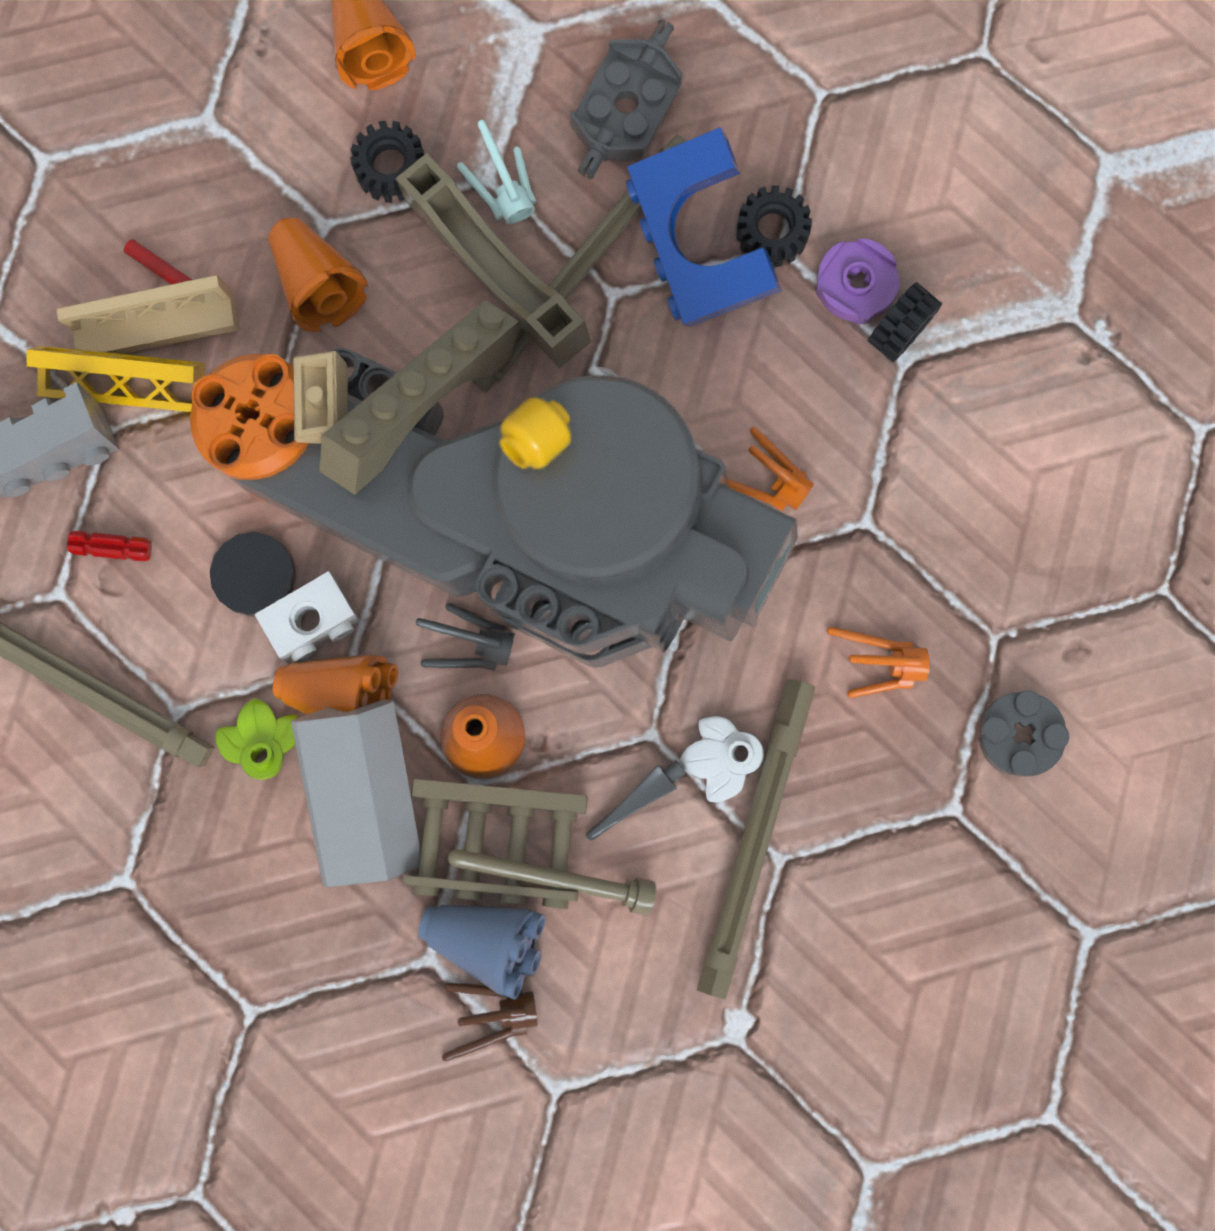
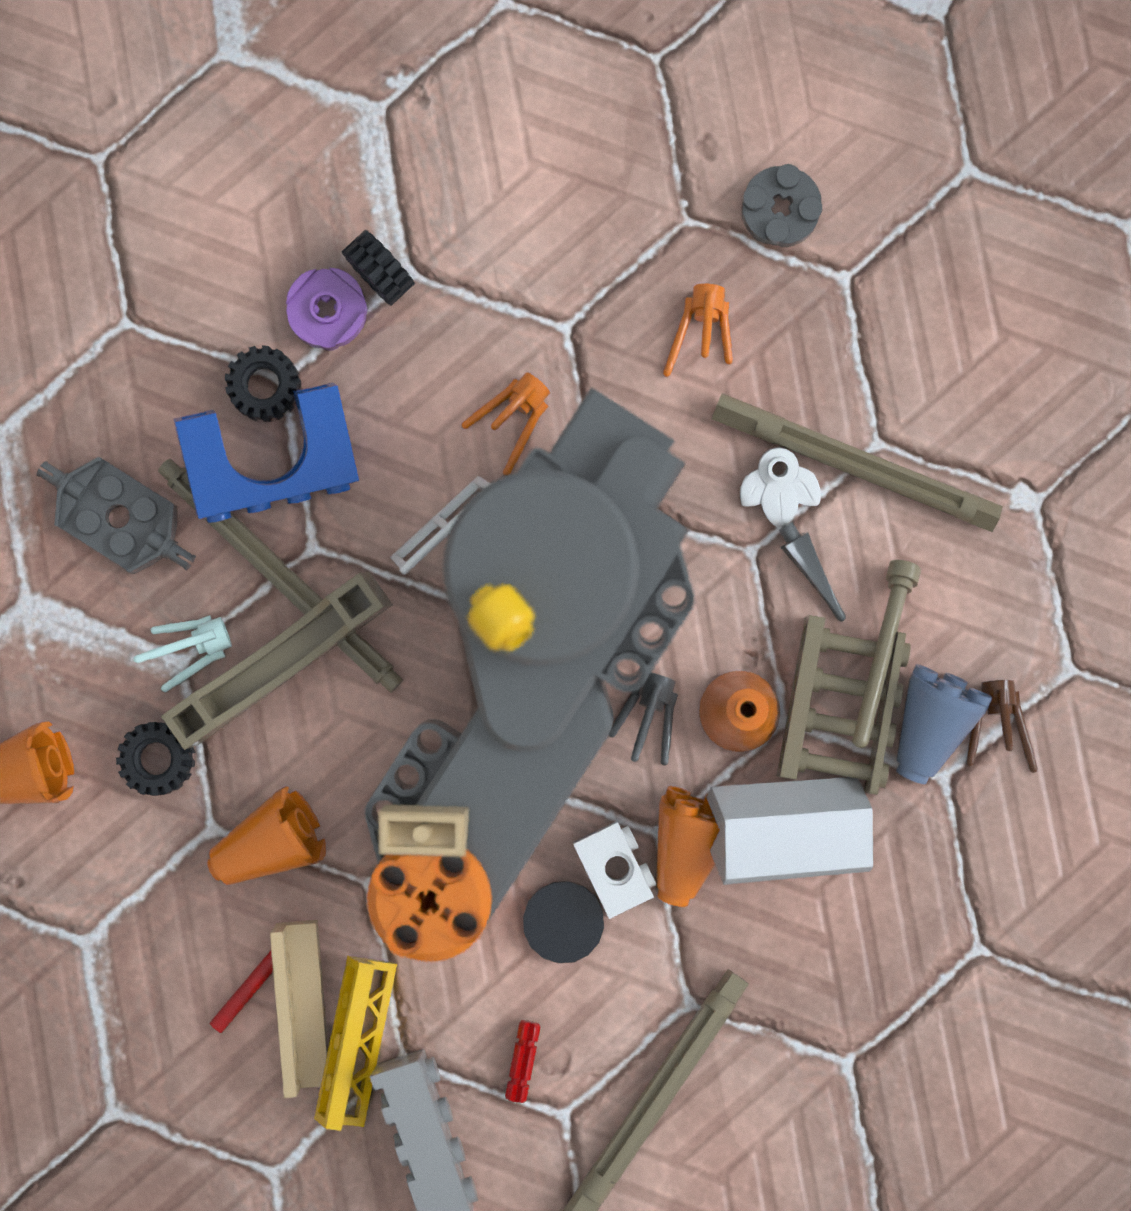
camera: 85 degrees left, 5 degrees up
lime plate [215,698,298,780] -> none
dark tan arch [319,300,519,495] -> none

